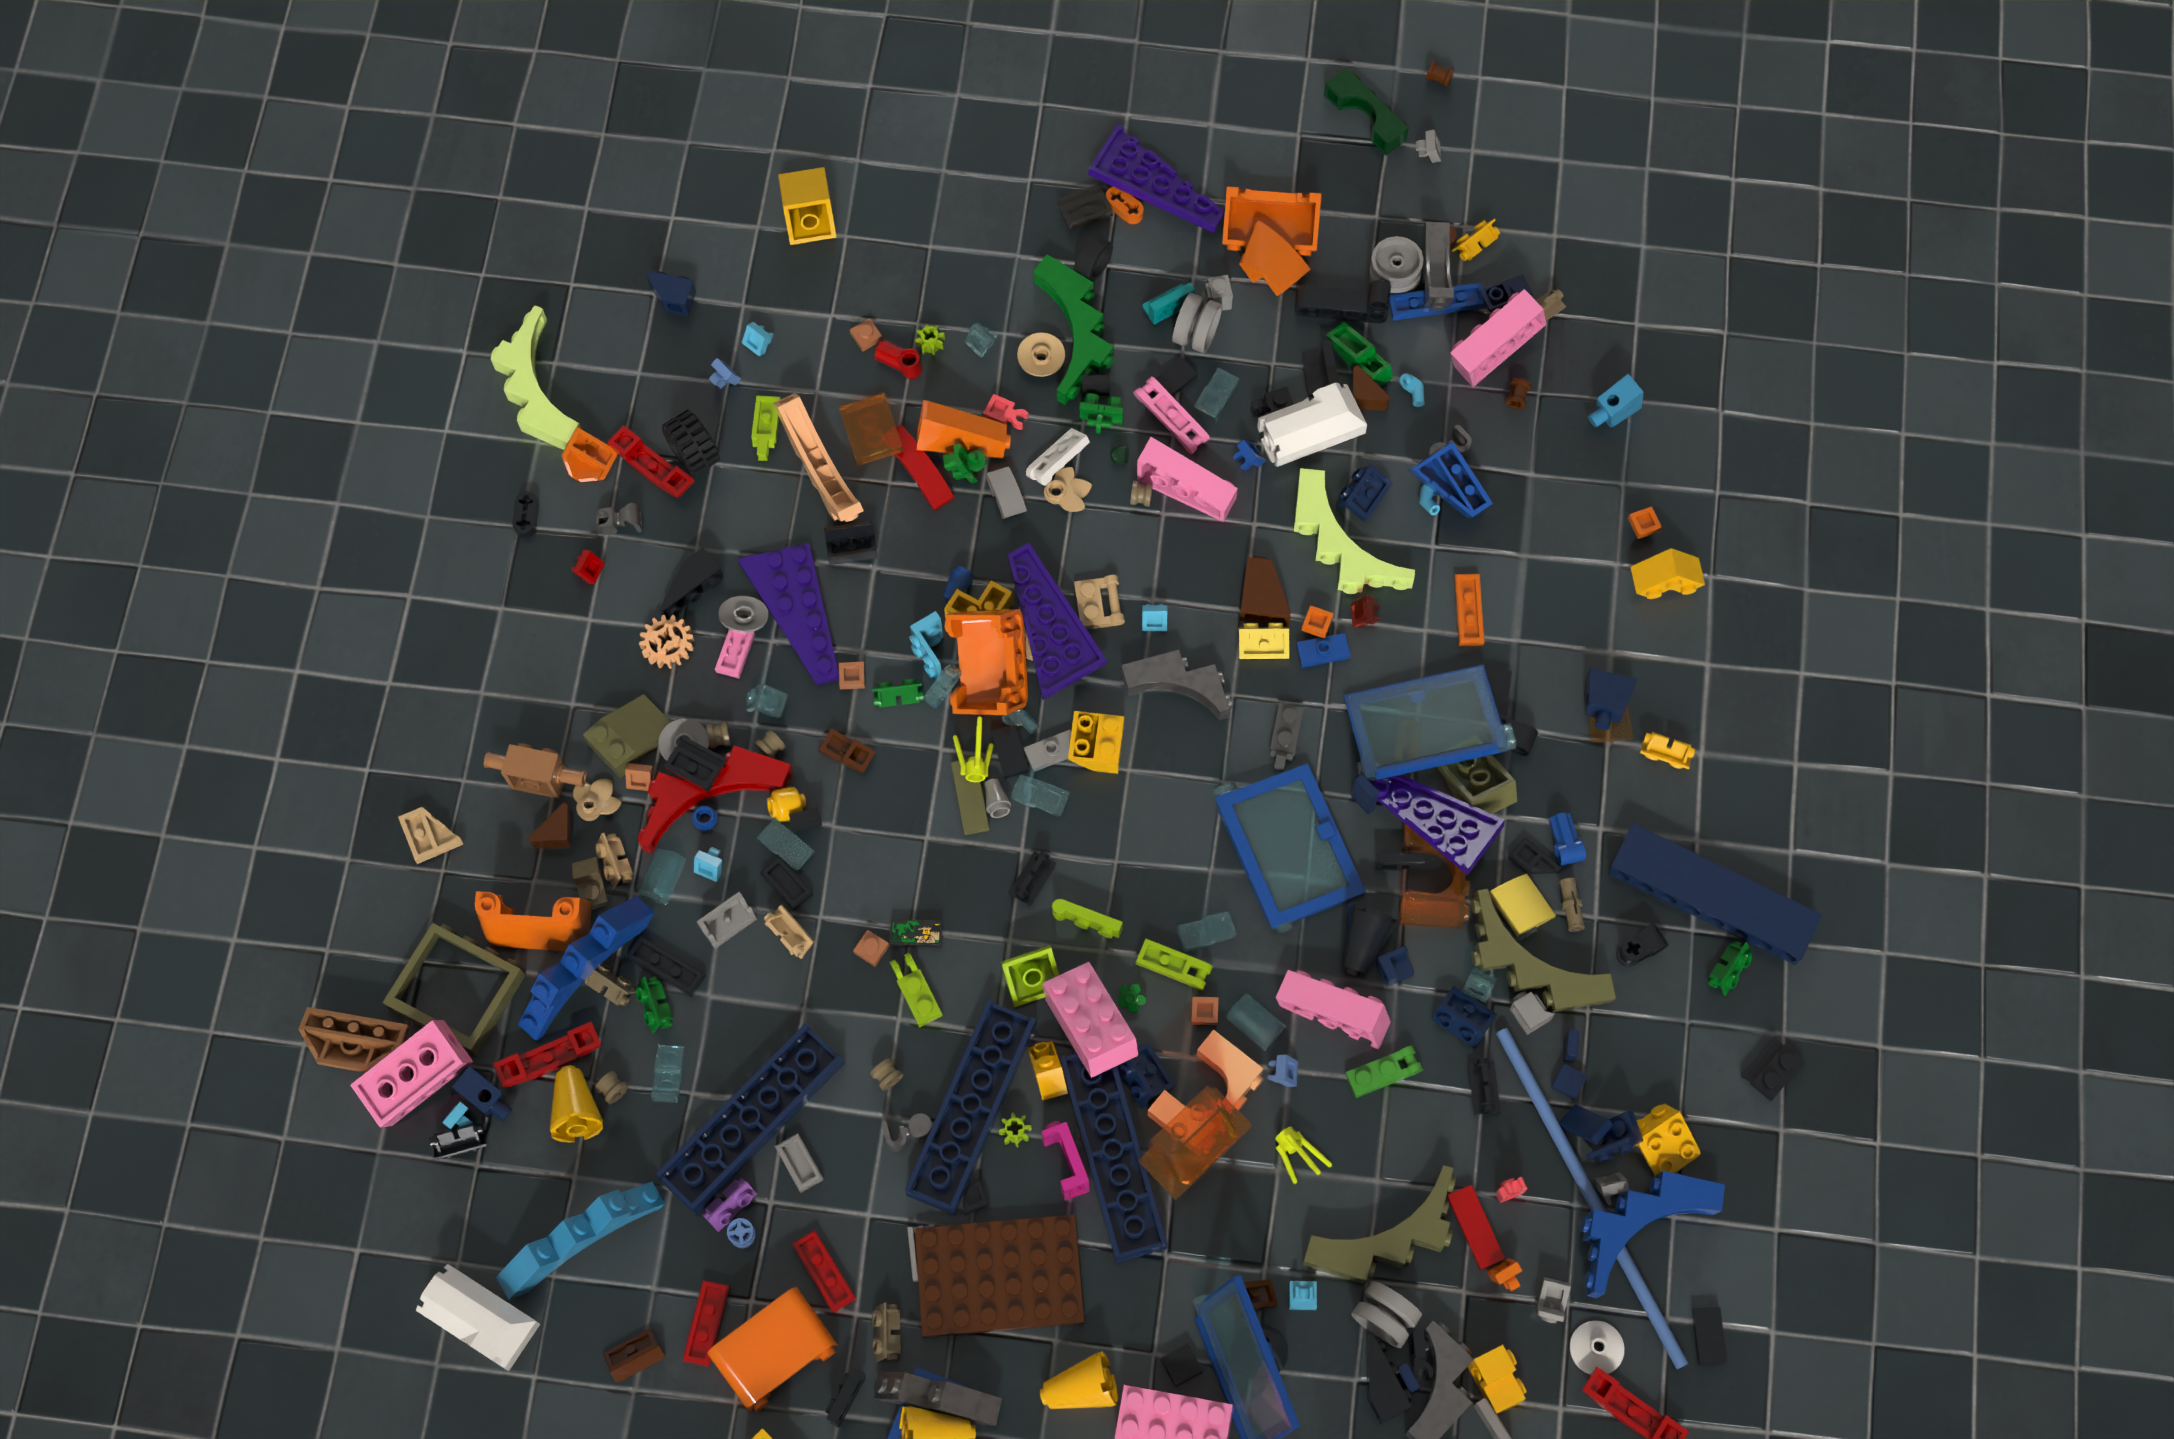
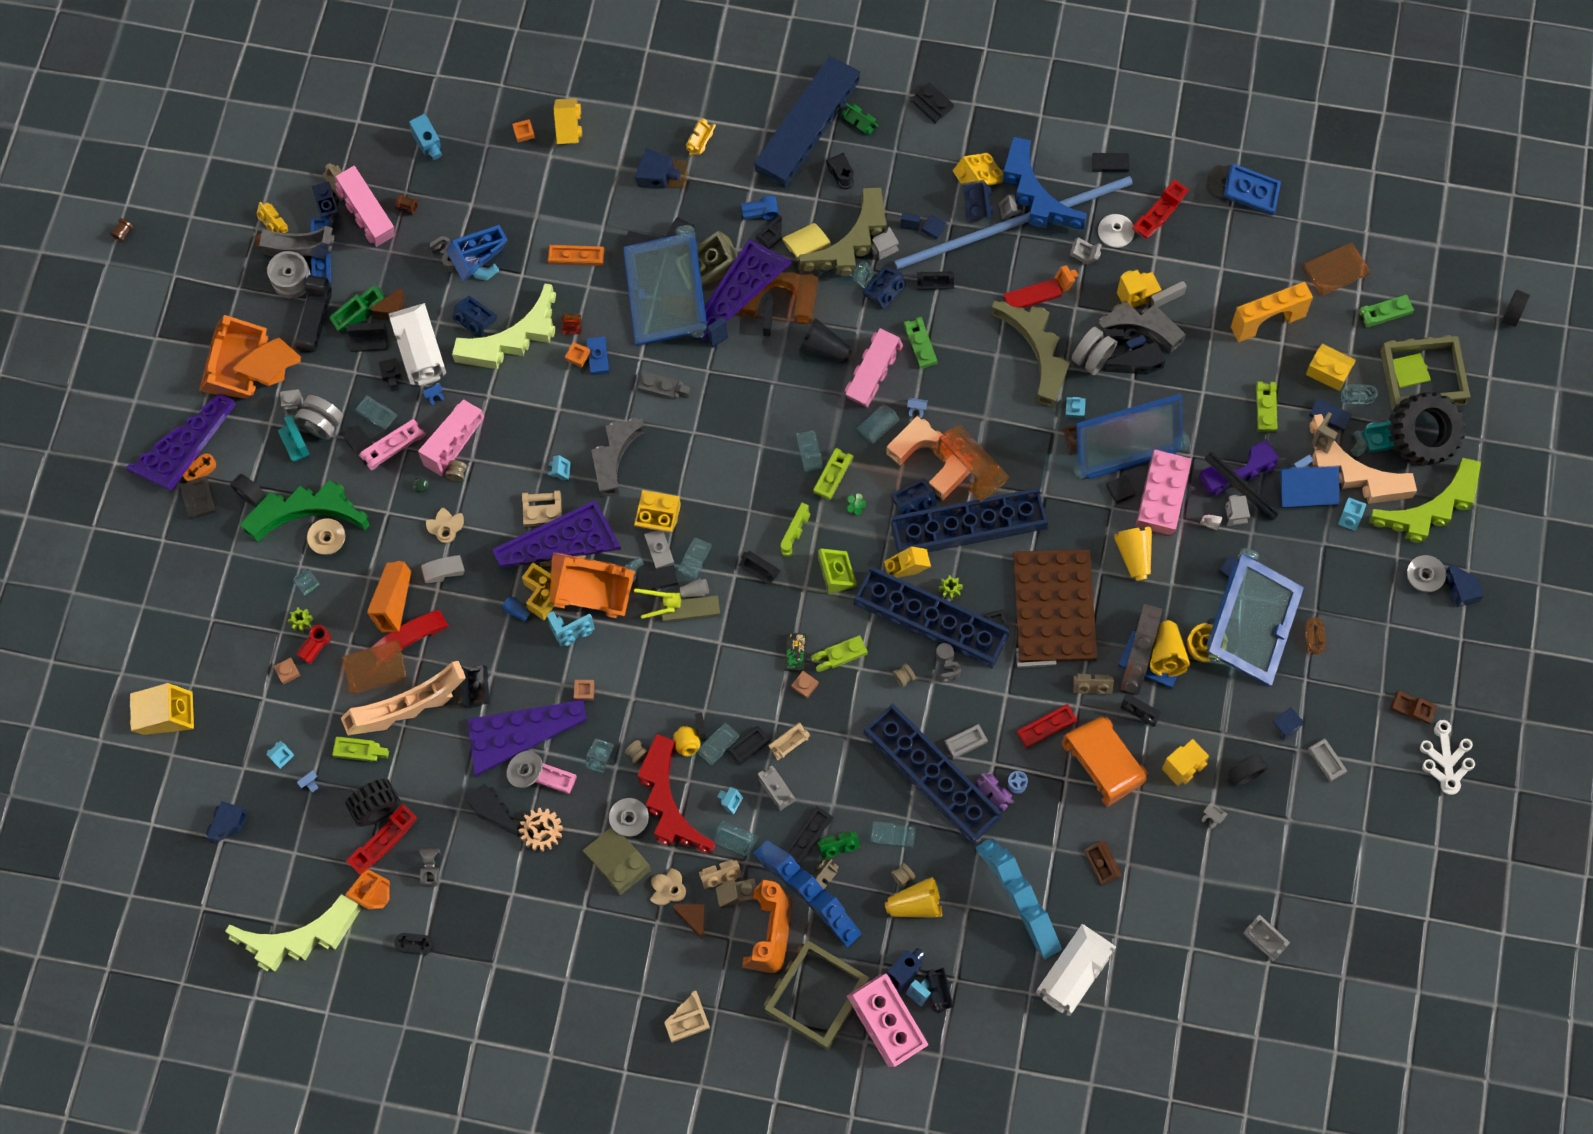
camera: 85 degrees left, 0 degrees up
medium nougat wedge [298,1007,409,1073] -> none
medium nougat brick [484,743,587,799] -> none
red slope [493,1022,602,1088] -> none
red tile [571,550,605,584] -> none
nougat plate [625,763,653,791] -> none
black plate [664,736,727,792] -> none
red tile [682,1280,730,1367] -> none
blue plate [692,806,718,831] -> none
dark tan wheel [706,721,731,749] -> none
reddish brown slope [818,728,876,773] -> none
green hinge [872,678,924,708] -> none
clear light blue beam [924,663,962,708] -> none
green hips [943,443,987,483] -> none
coral plate [983,394,1029,430] -> none
white plate [1026,428,1090,485] -> none
dark pink panel [1041,1121,1090,1201] -> none
bright pink brick [1042,962,1138,1078] -> none
green hips [1079,393,1123,434] -> none
black piece [1082,375,1110,397] -> none
nougat plate [1191,997,1218,1025] -> none
door [1212,763,1366,933] -> none
light yellow bracket [1238,622,1289,659] -> none
reddish brown slope [1240,556,1291,627] -> none
neon yellow plant [1275,1126,1332,1184] -> none
dark green arch [1324,68,1409,156] -> none
dark blue panel [1376,946,1414,987] -> none
medium azure arm [1399,373,1425,407] -> none
light grey tile [1416,130,1441,163] -> none
coral plate [1495,1177,1528,1203] -> none
dark tan pin [1559,878,1585,932] -> none
dark blue tile [1559,1104,1613,1144] -> none

